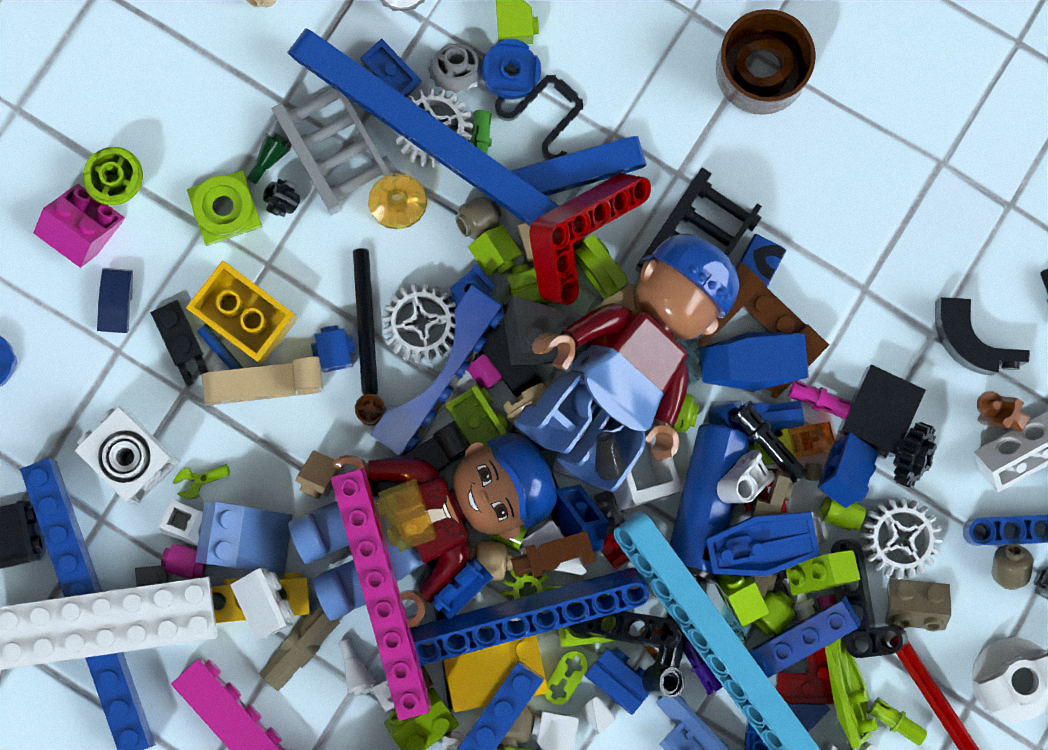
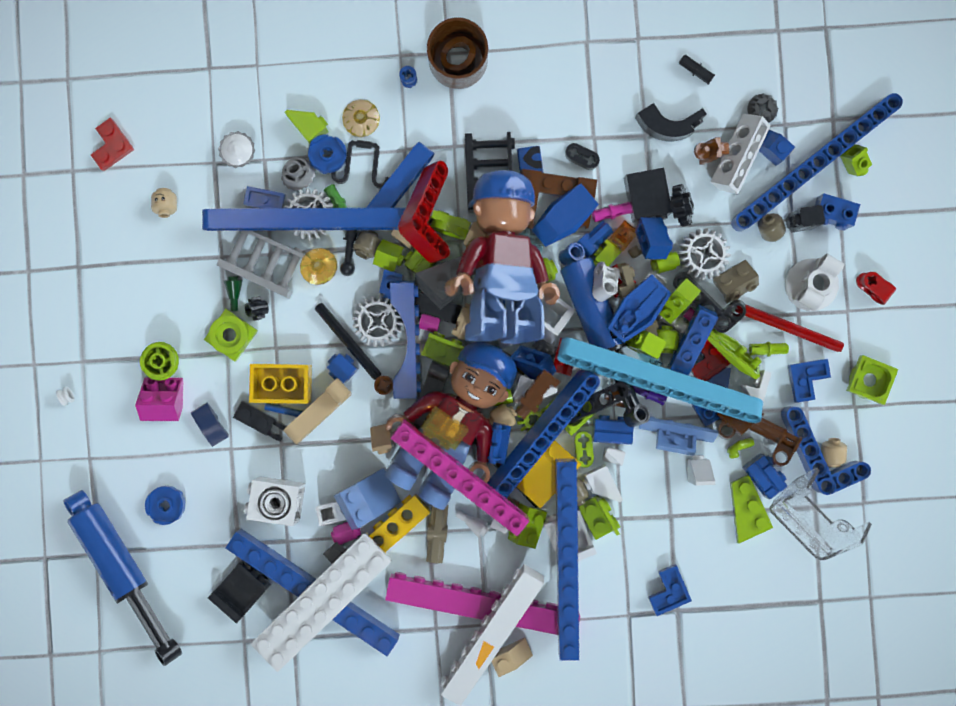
camera: 35 degrees left, 5 degrees up
lime bar [173,464,230,499] -> none
white slope [230,568,295,641] -> none
clear smoke cone [595,431,626,480] -> none
black pin [730,400,808,483] -> none
none -> black pin [340,230,357,276]
none -> tan dish [342,99,380,137]
none -> blue bush [399,66,417,88]
none -> black beam [565,143,600,170]

